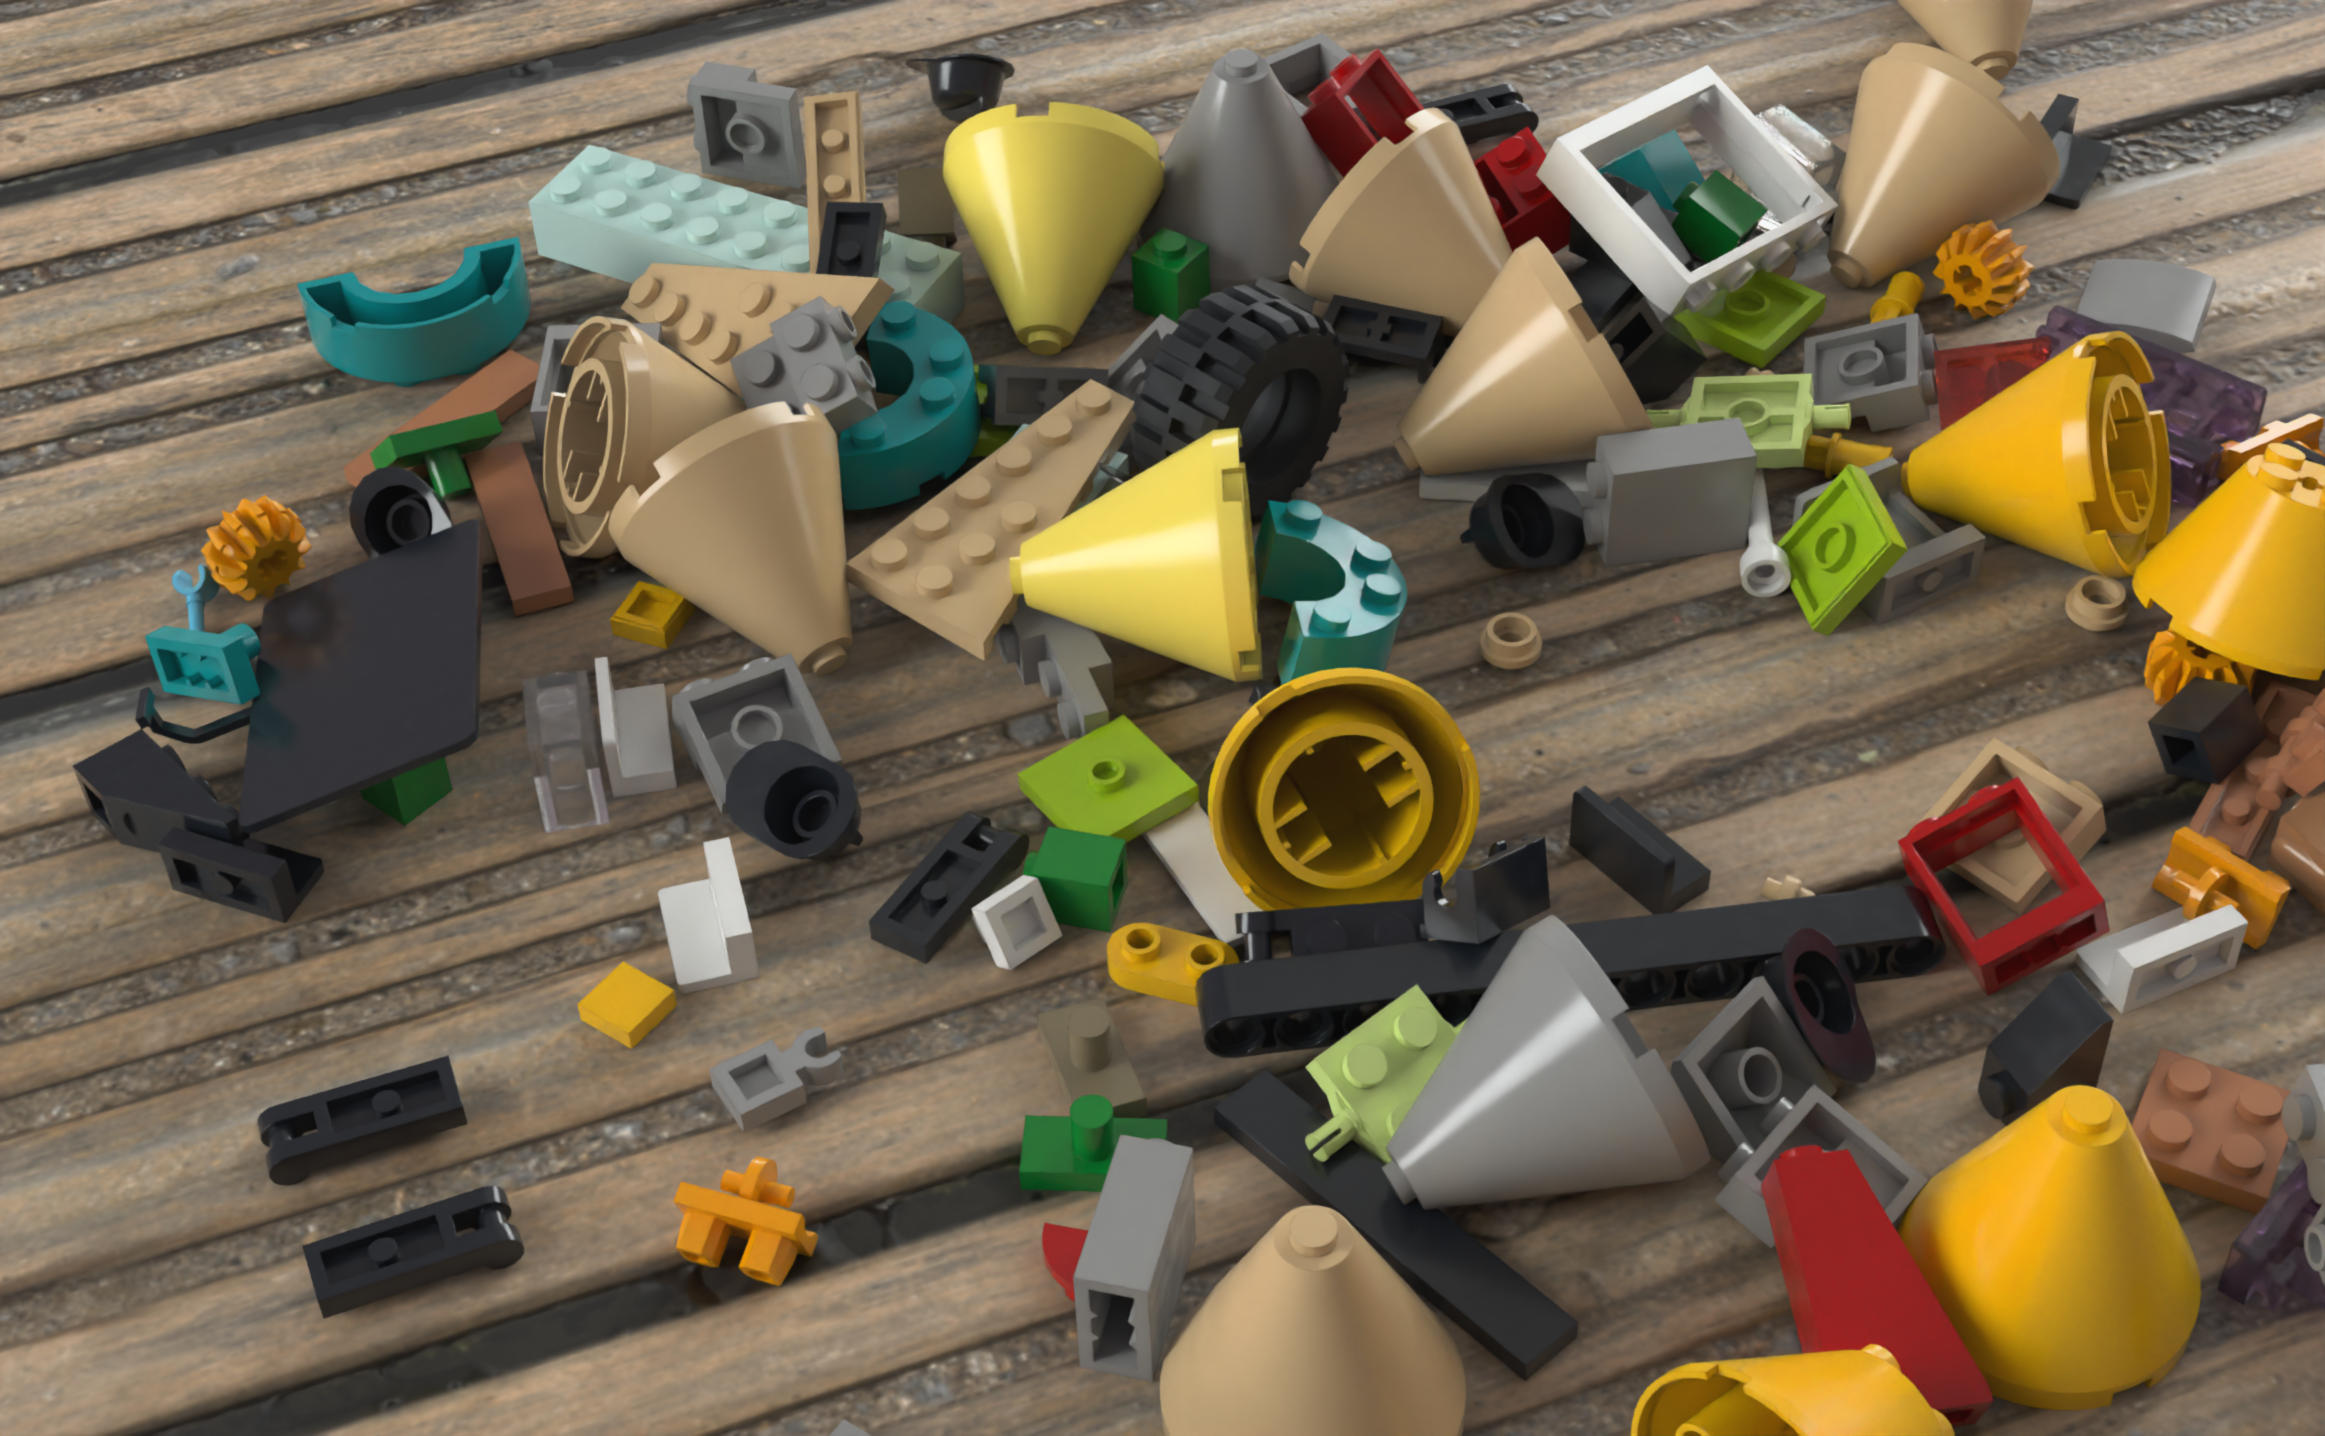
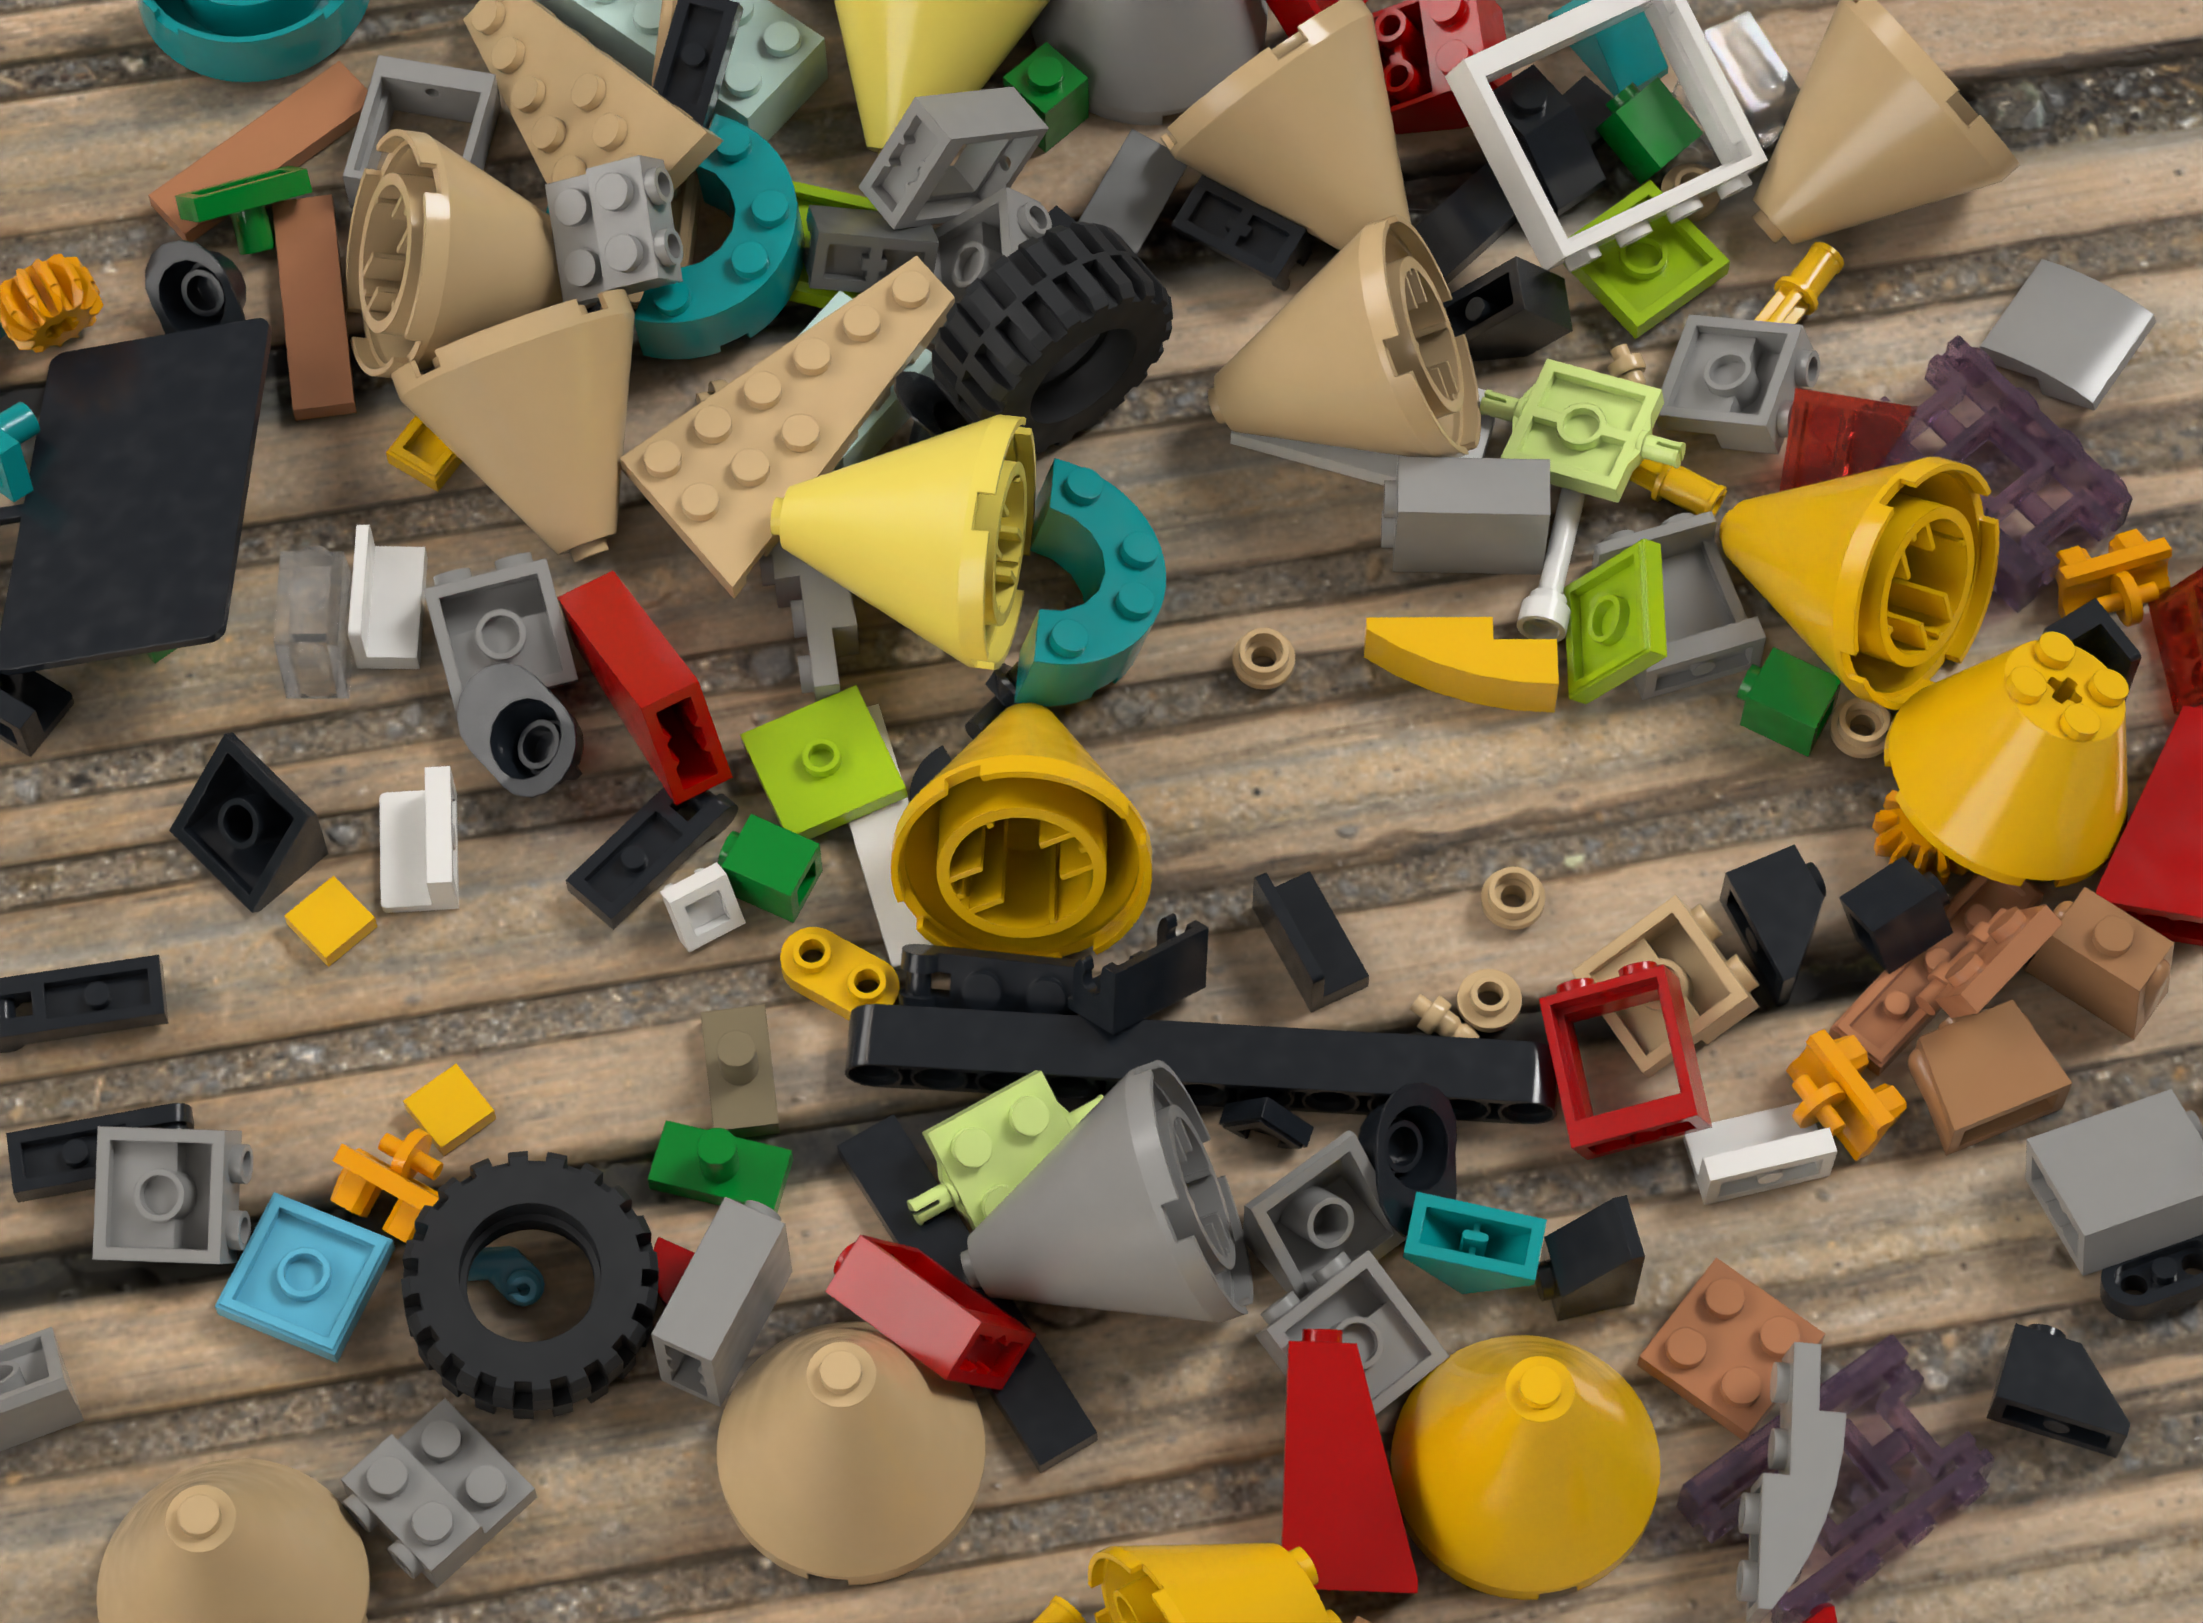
camera: 10 degrees right, 20 degrees up
light grey plate [709,1027,844,1133] -> none
black piece [1460,473,1586,570] -> none
light orange gear [1932,220,2035,320] -> none
black panel [2040,94,2112,209] -> none
none -> light grey plate [92,1126,253,1264]
none -> black slope [169,732,329,913]
none -> medium azure plate [215,1192,395,1363]
none -> black tyre [401,1151,659,1419]
none -> yellow tile [403,1064,496,1157]
none -> medium azure arm [468,1246,545,1306]
none -> red slope [557,571,733,805]
none -> window [825,1234,1036,1390]
none -> light grey window [859,87,1049,230]
none -> black tile [1219,1097,1314,1149]
none -> yellow slope [1364,617,1559,713]
none -> teal slope [1403,1192,1547,1294]
none -> tan plate [1457,969,1522,1033]
none -> tan plate [1481,867,1546,930]
none -> black slope [1719,844,1826,1007]
none -> green brick [1737,647,1842,757]

